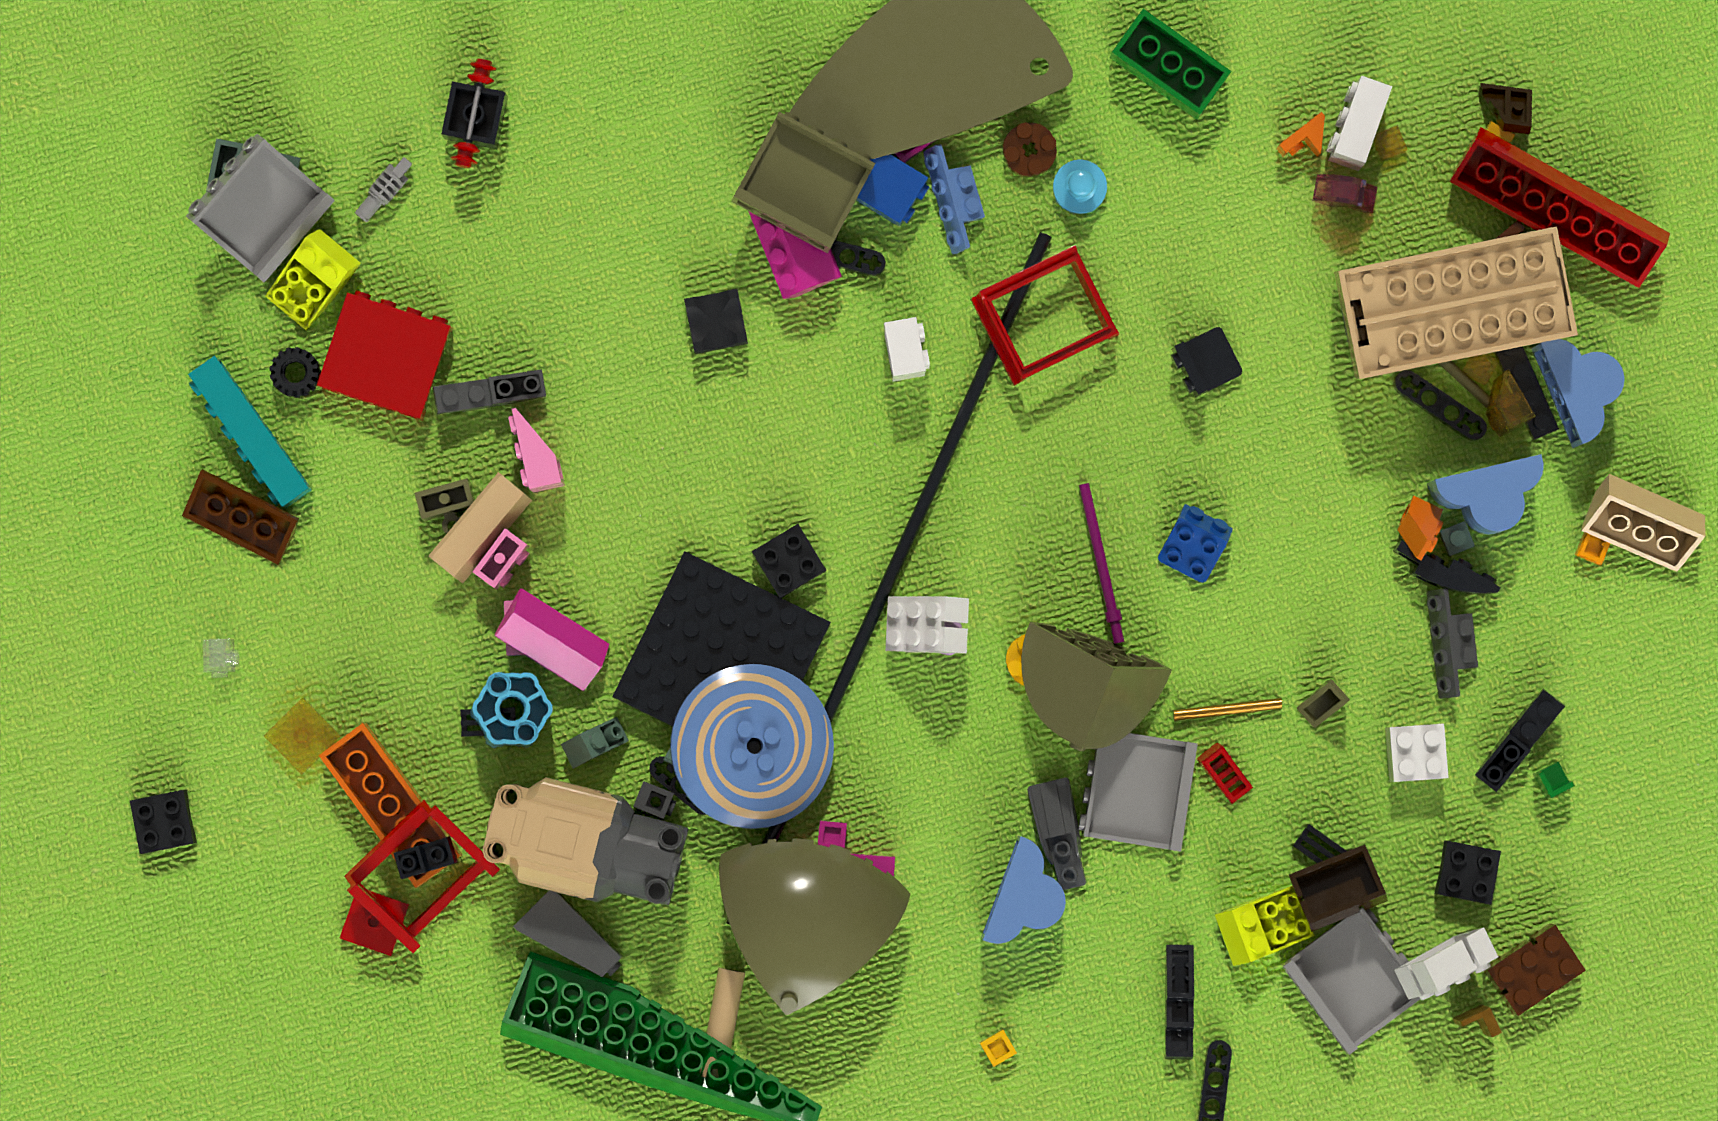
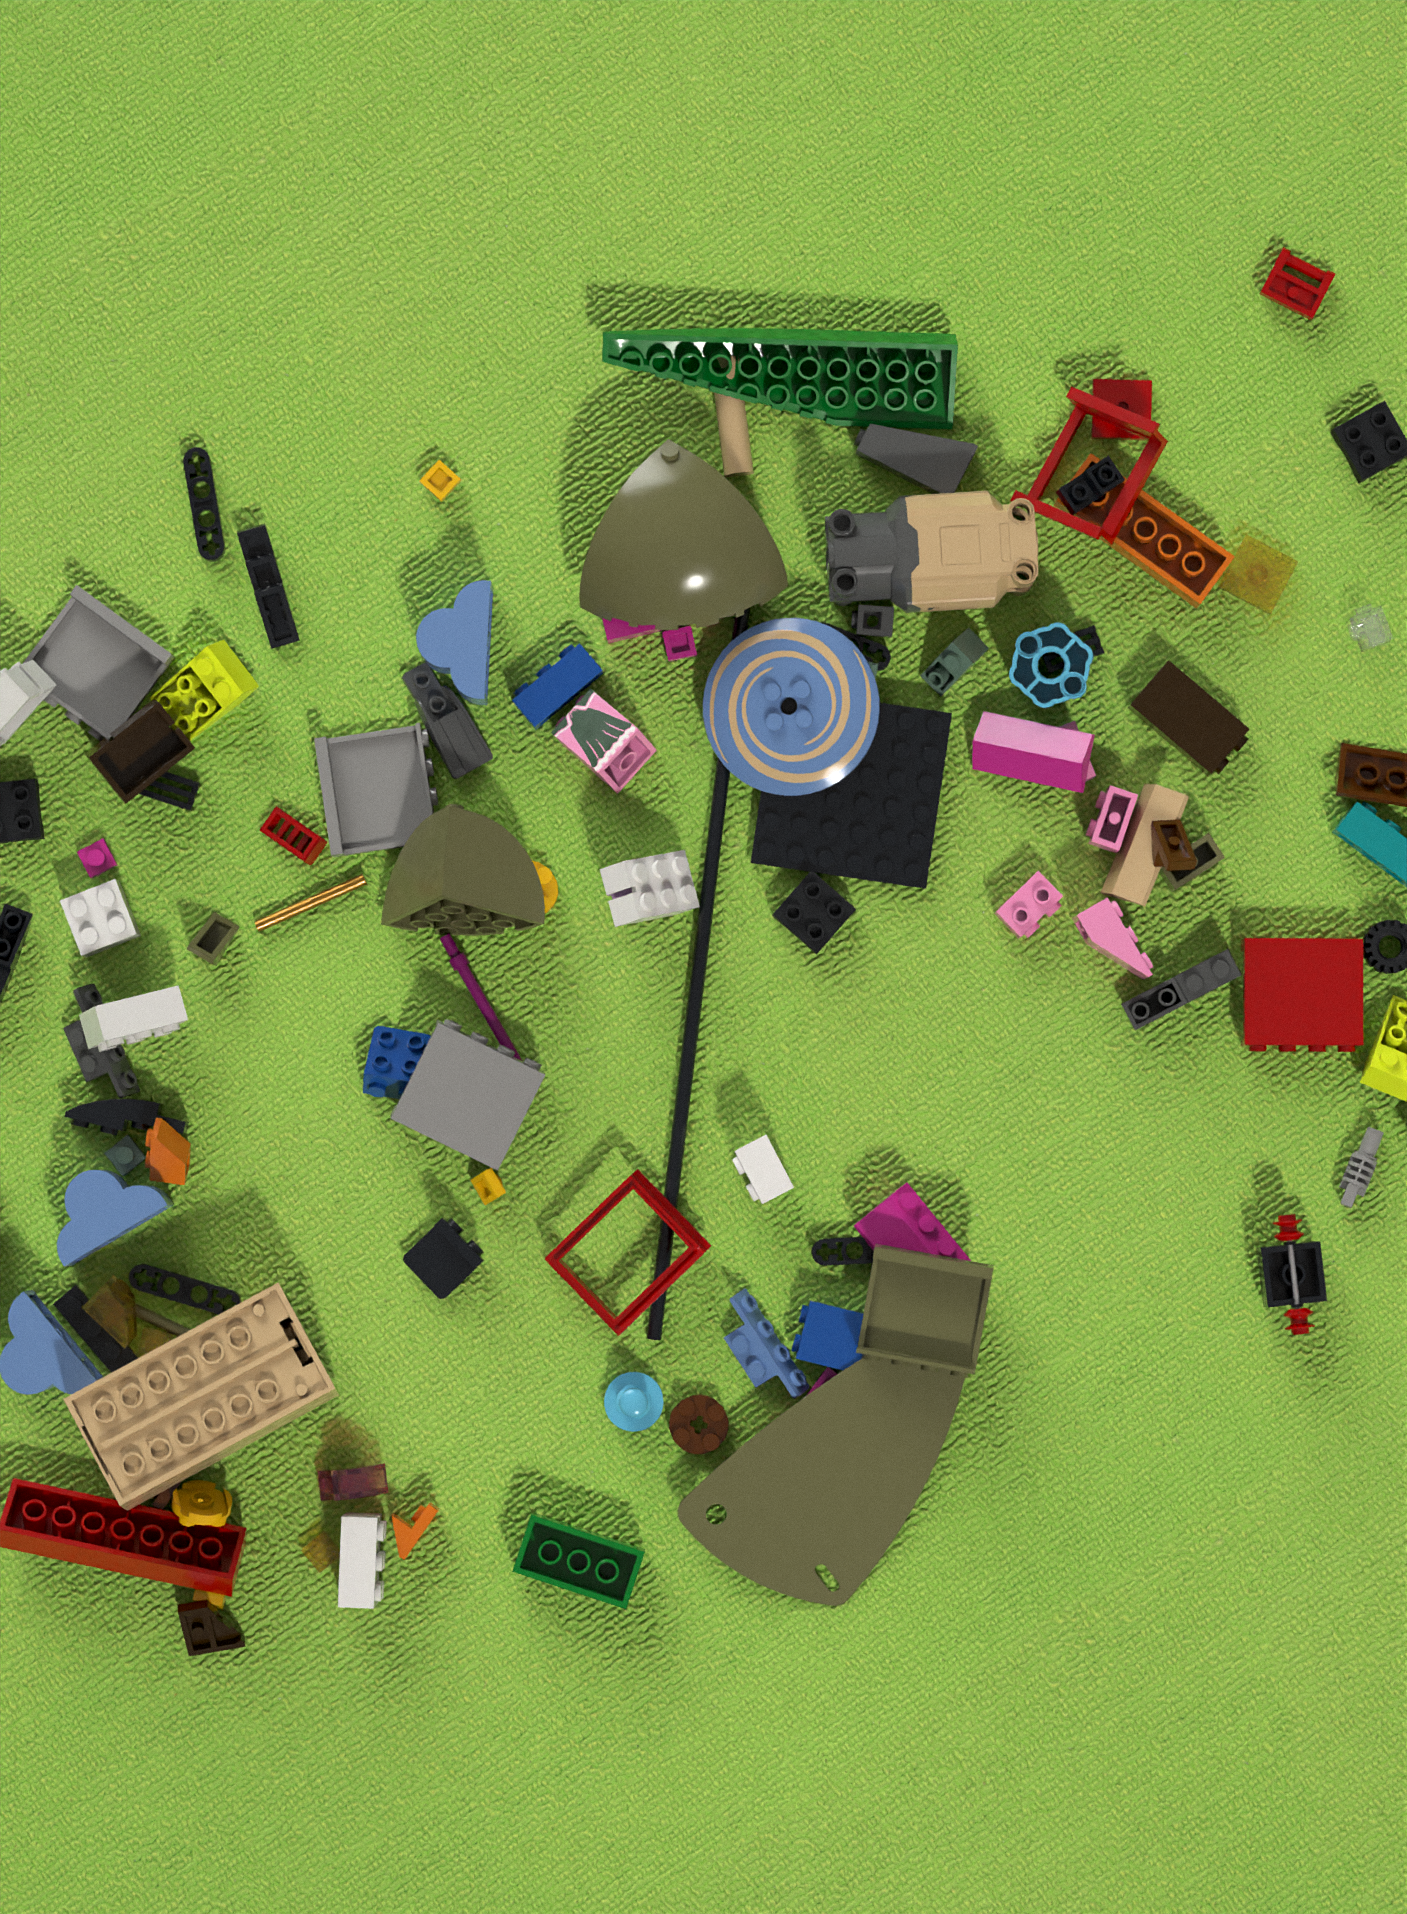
camera: 165 degrees right, 0 degrees up
black brick [684,289,748,354] -> none
none -> dark pink plate [77,839,118,879]
none -> white piece [79,985,188,1052]
none -> yellow plate [171,1480,232,1527]
none -> light grey panel [390,1018,545,1170]
none -> yellow plate [470,1167,506,1205]
none -> blue brick [512,644,603,730]
none -> slope [551,689,657,794]
none -> bright pink brick [994,871,1063,939]
none -> dark brown brick [1128,660,1249,776]
none -> reddish brown slope [1151,819,1197,871]
none -> red plate [1259,247,1336,321]

